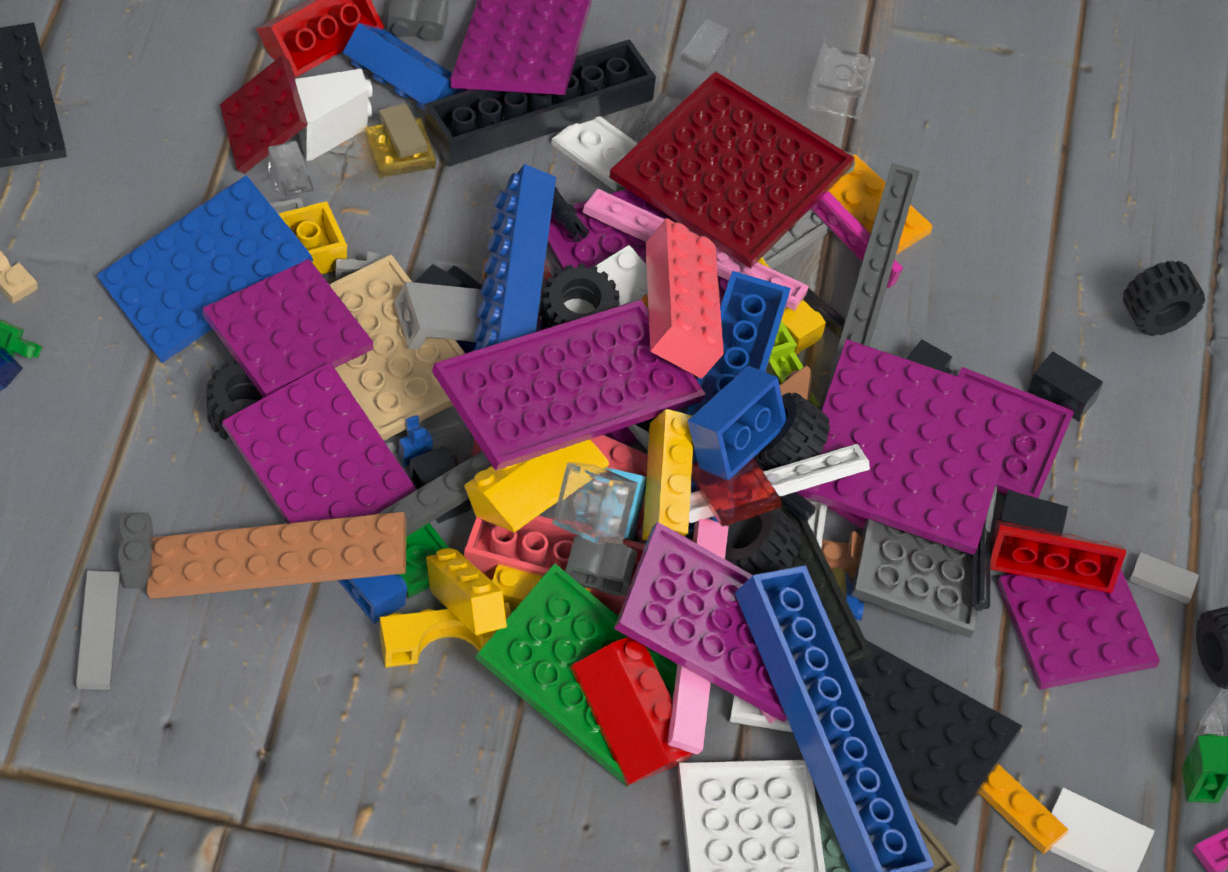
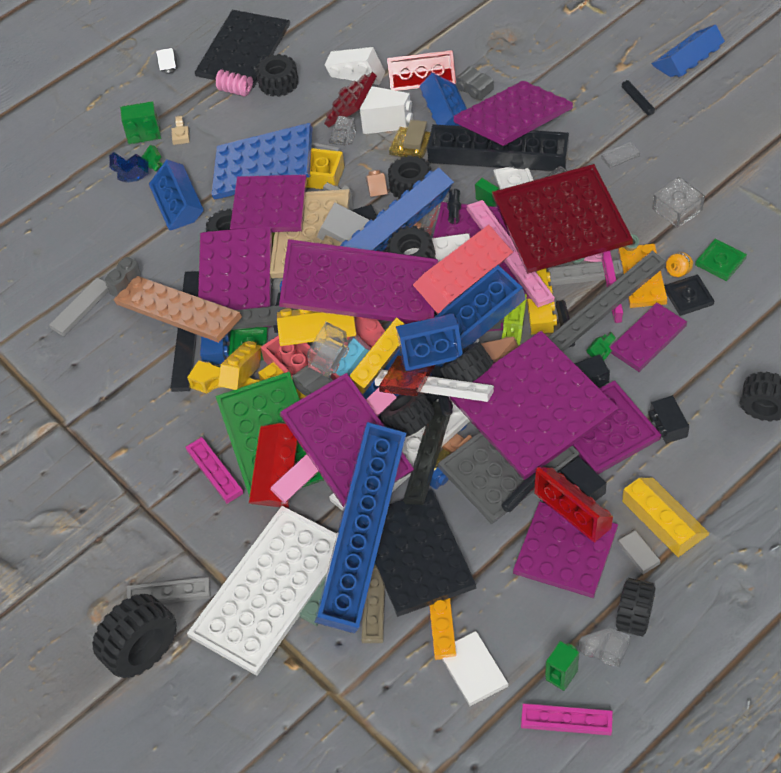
camera: 50 degrees right, 0 degrees up
none -> blue slope [149,159,204,230]
none -> black tile [170,271,199,392]
none -> dark pink plate [185,437,243,504]
none -> bright pink piece [216,70,253,97]
none -> black tyre [256,54,299,97]
none -> white wedge [325,47,385,85]
none -> nougat slope [365,170,388,197]
none -> black tyre [388,155,431,199]
none -> green piece [475,178,499,207]
none -> green plate [586,332,616,360]
none -> magenta plate [610,303,687,372]
none -> yellow slope [622,478,709,557]
none -> black tile [664,274,714,316]
none -> light orange head [666,252,693,277]
none -> green tile [695,239,747,281]

